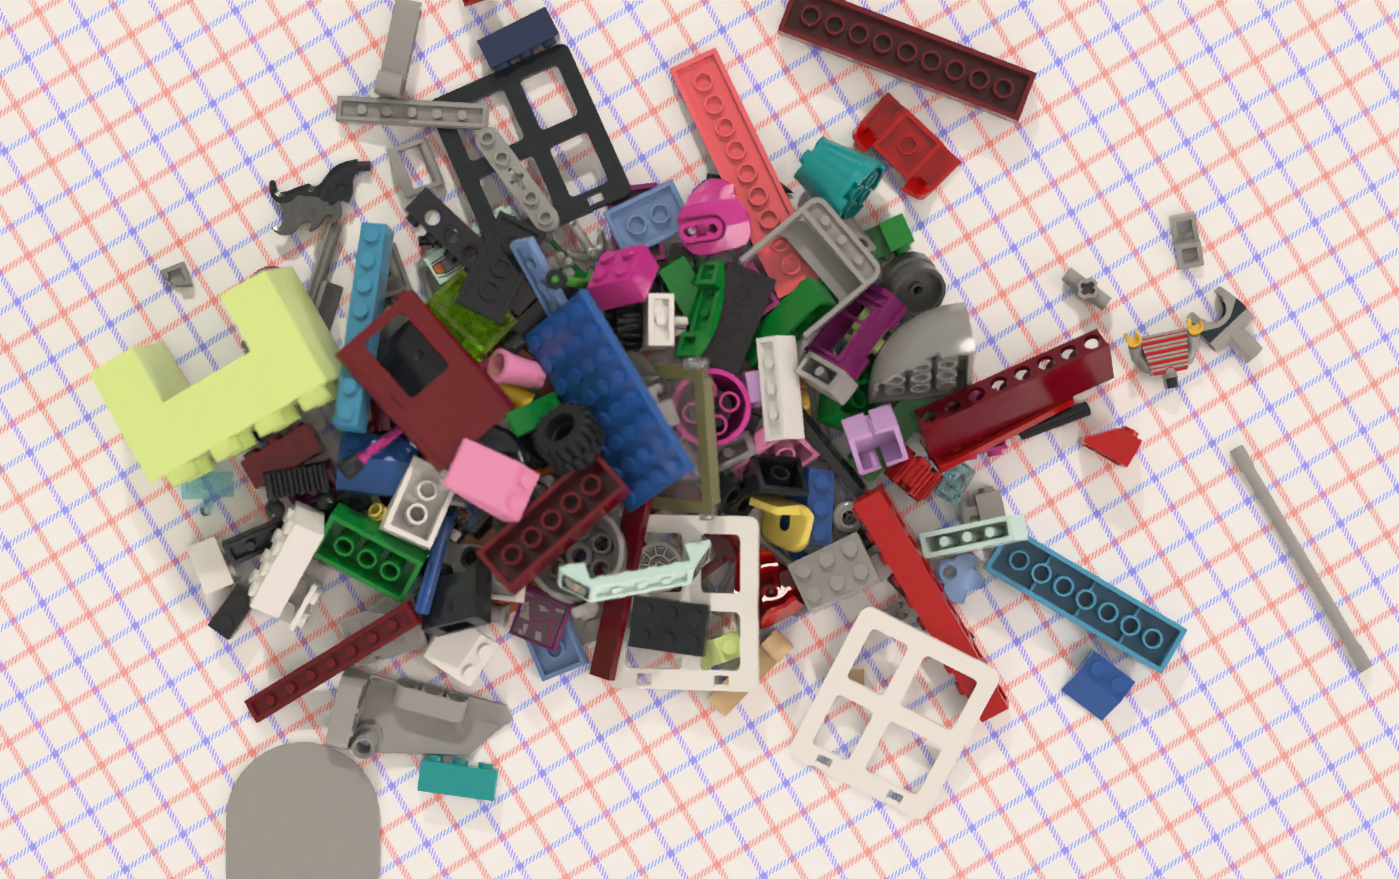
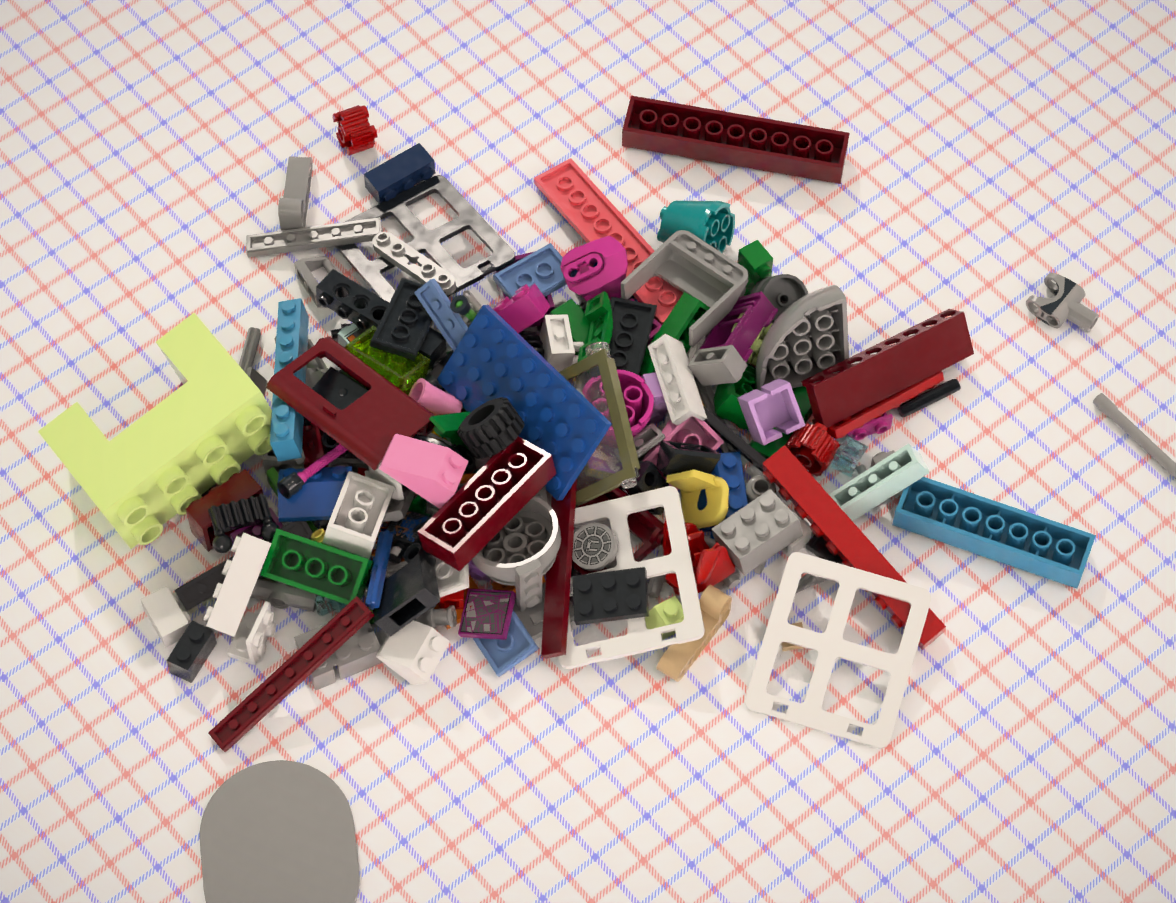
camera: 10 degrees left, 30 degrees down
light grey tile [160,261,194,287] -> none
clear light blue plate [181,471,234,516] -> none
piece [269,159,371,236] -> none
light grey panel [325,667,513,759] -> none
teal brick [417,755,499,801] -> none
light aqua slope [557,540,711,603] -> none
red piece [852,92,962,200] -> none
light blue plate [936,553,985,604] -> none
light grey axle [1061,267,1112,311] -> none
blue slope [1061,649,1135,721] -> none
red slope [1077,426,1143,468] -> none
torso [1123,317,1204,389] -> none
light grey slope [1169,212,1204,270] -> none

